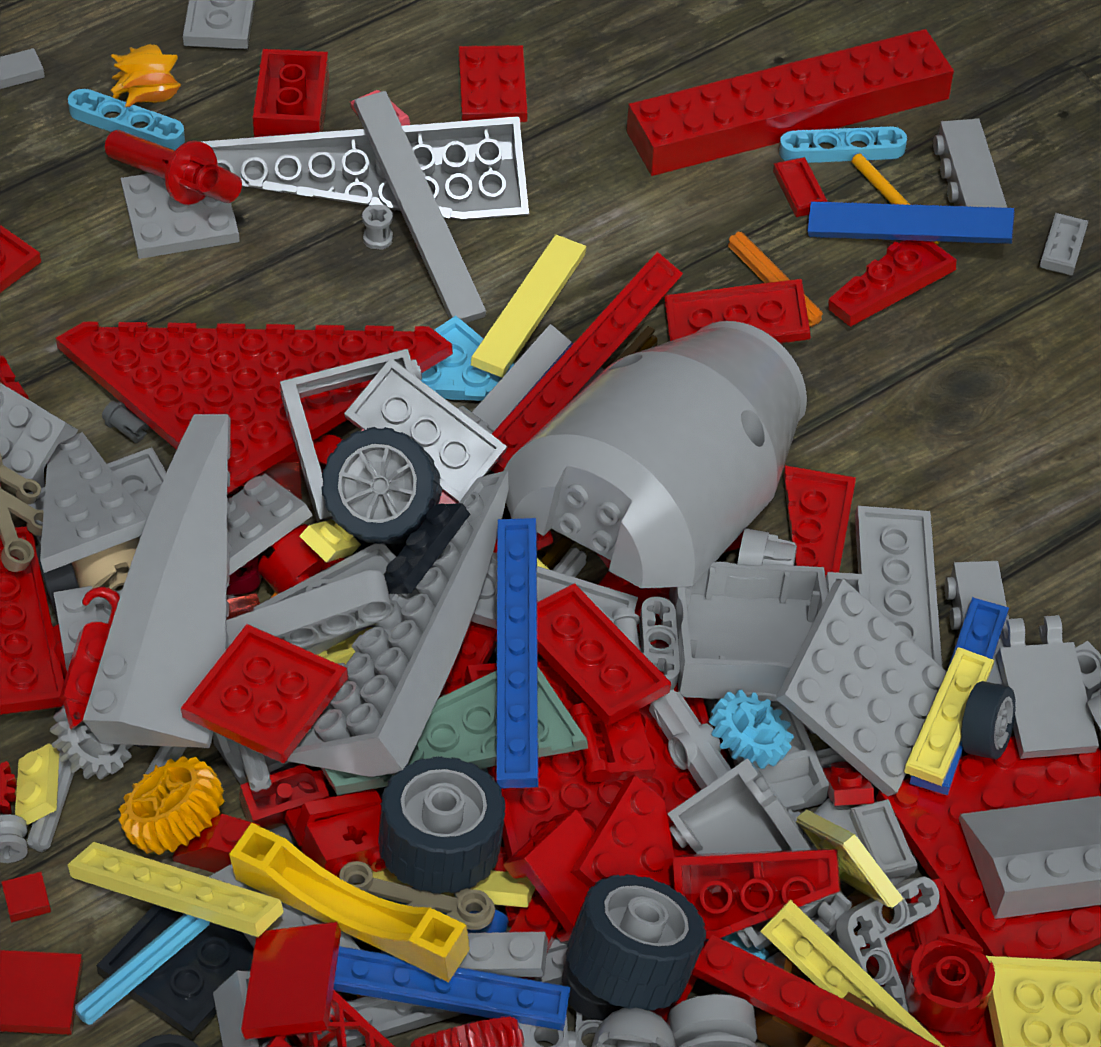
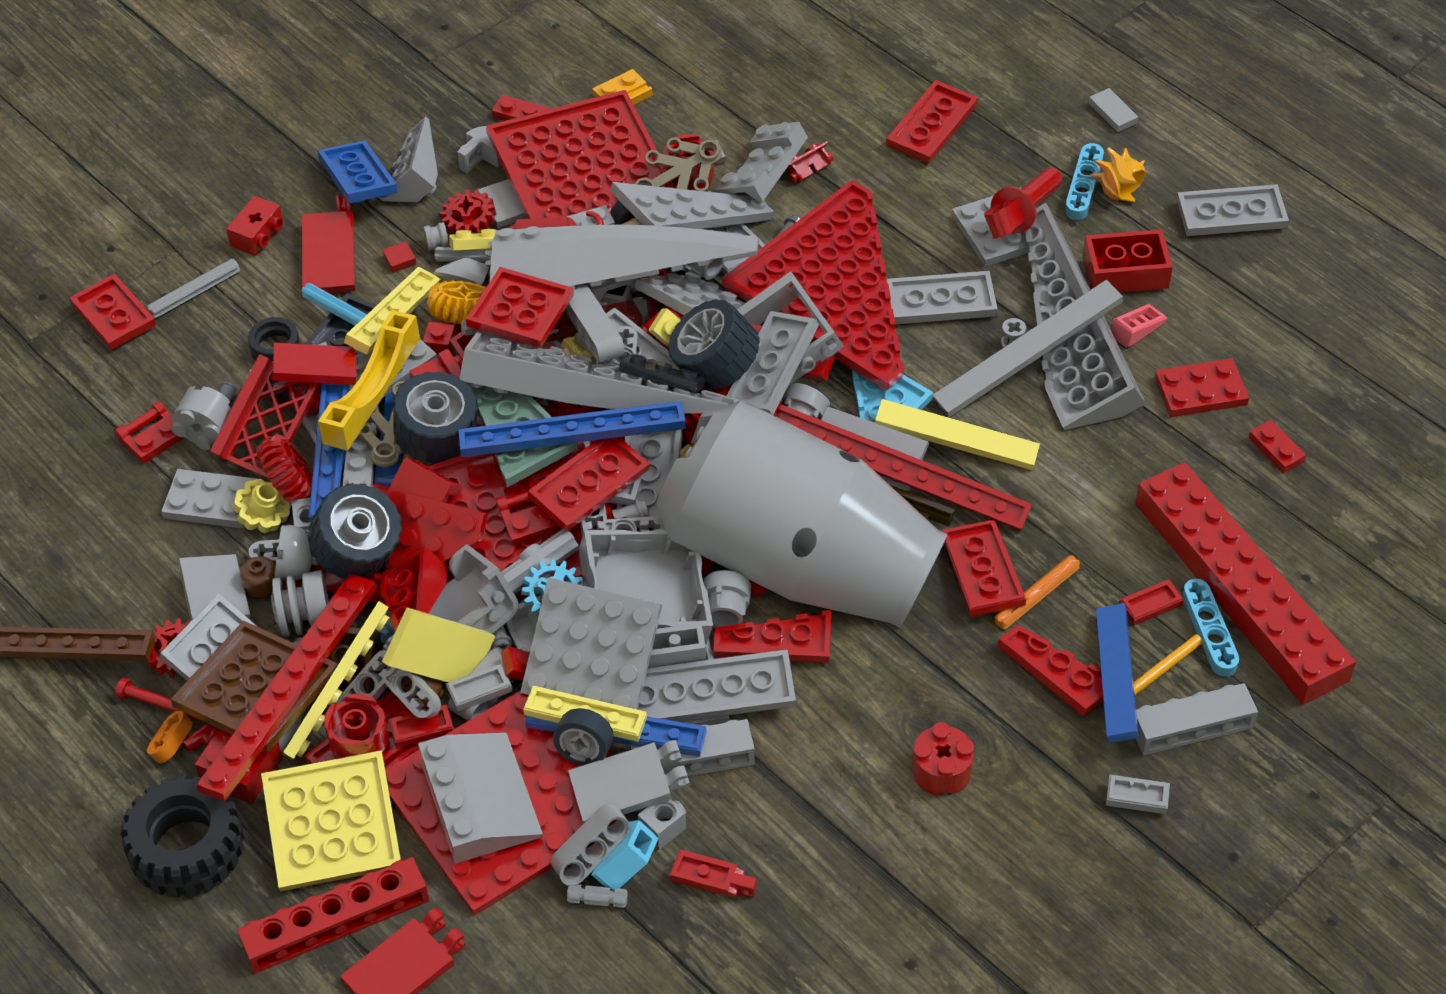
camera: 85 degrees right, 0 degrees up
none -> light grey slope [434,257,489,286]
none -> light grey plate [886,271,998,324]
none -> red brick [912,722,974,795]
none -> red plate [1248,420,1306,474]

